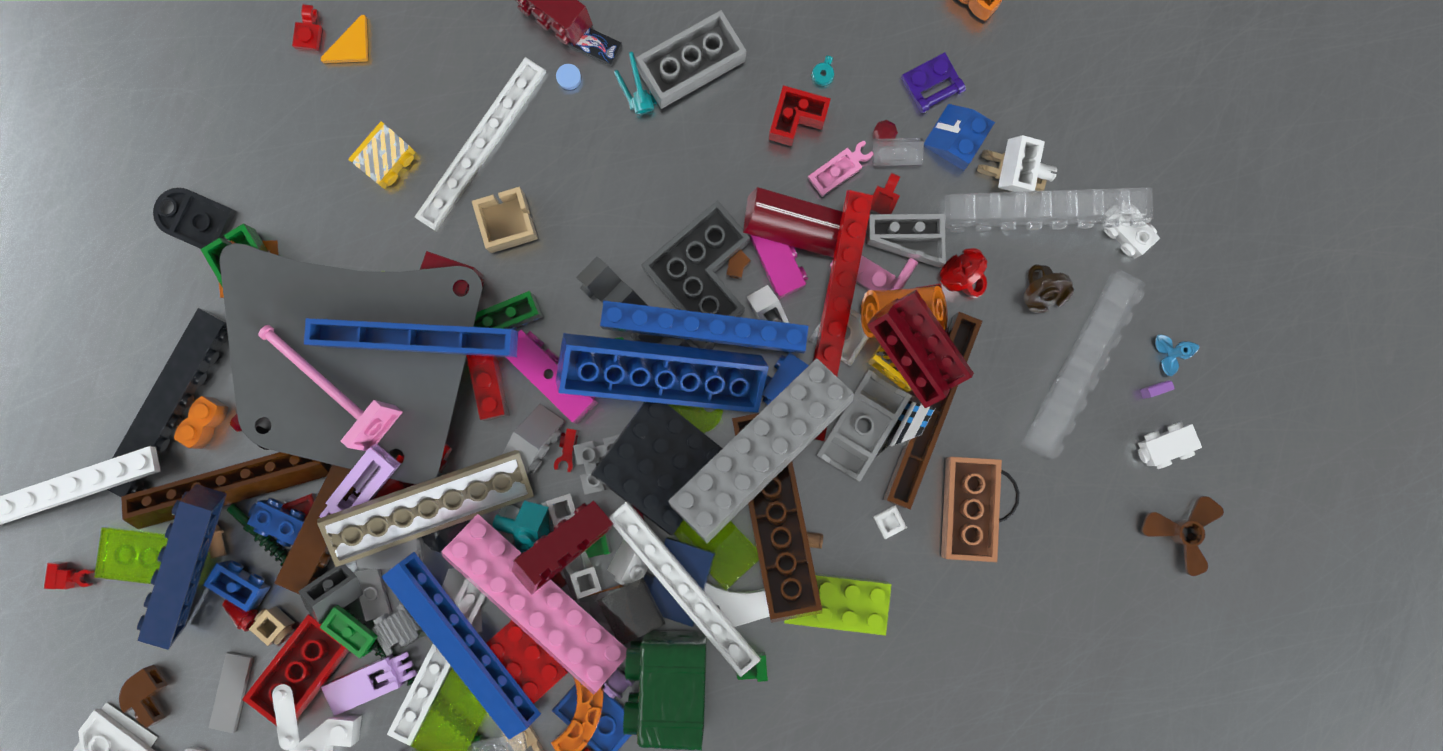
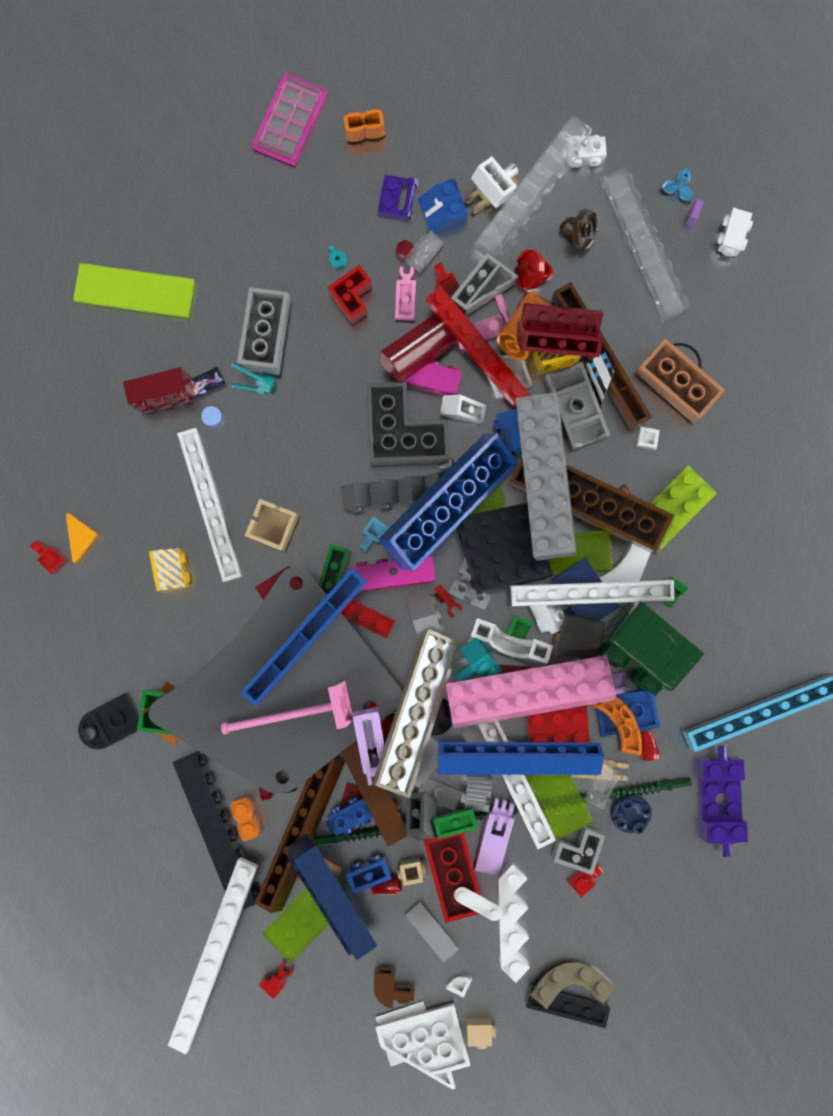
camera: 50 degrees left, 0 degrees up
dark red wedge [512,501,614,595] -> none
blue brick [600,301,808,354] -> none
dark orange piece [726,249,751,280] -> none
reddish brown piece [1141,496,1224,576] -> none
none -> medium azure plate [359,517,389,553]

